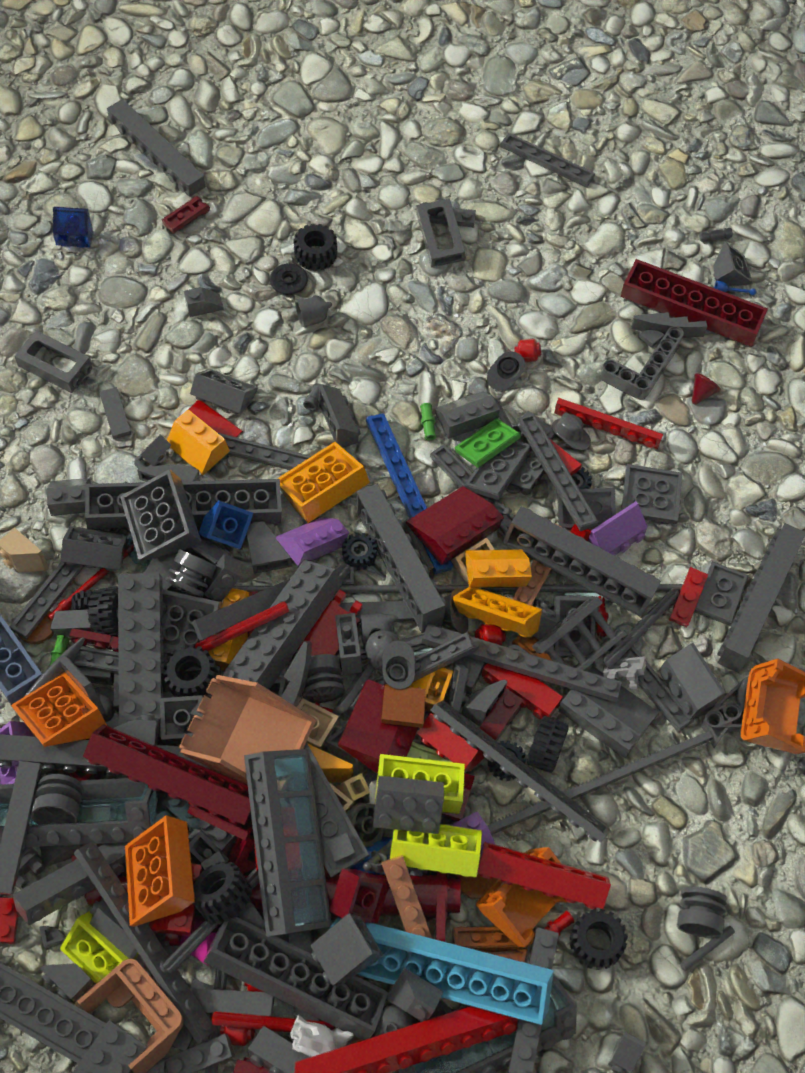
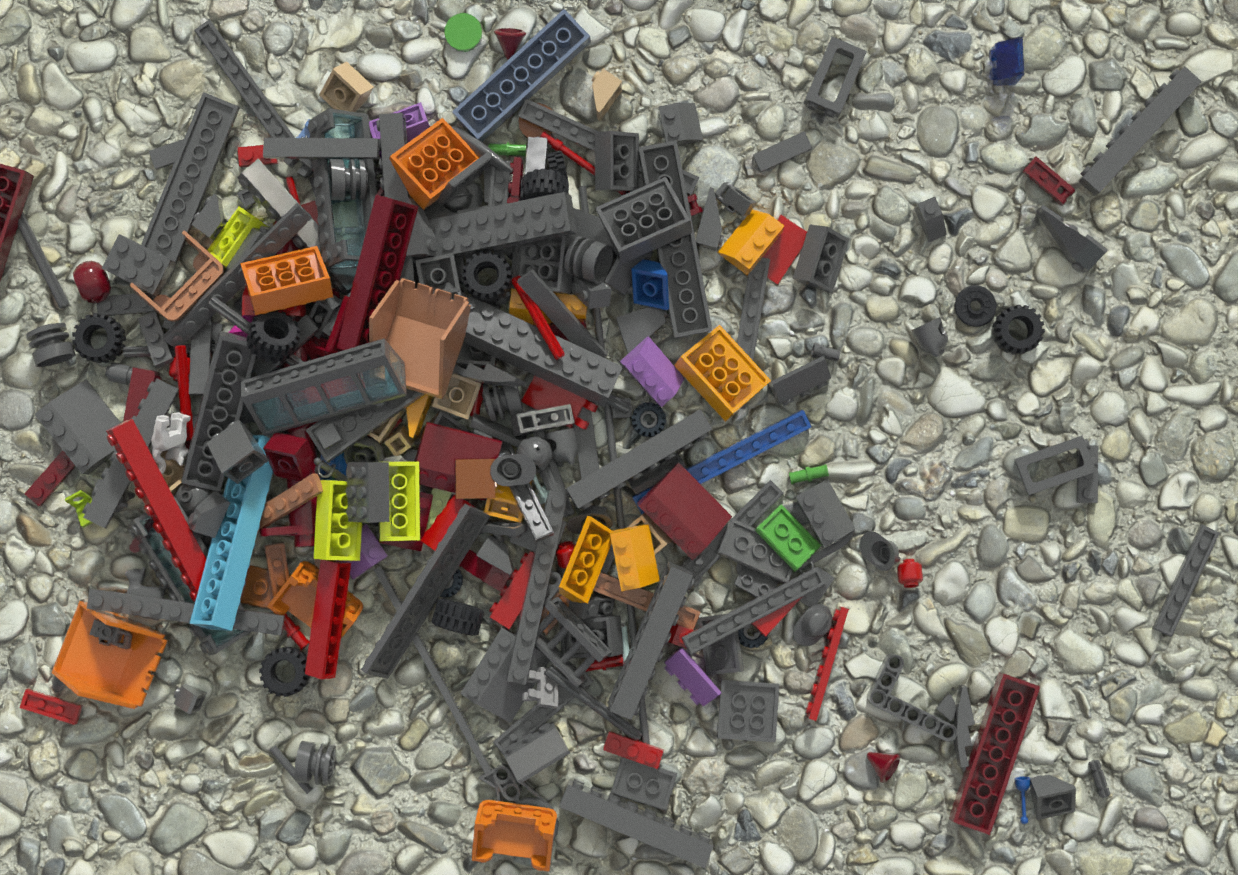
camera: 90 degrees right, 25 degrees up
none -> dark grey wedge [1036,205,1108,273]

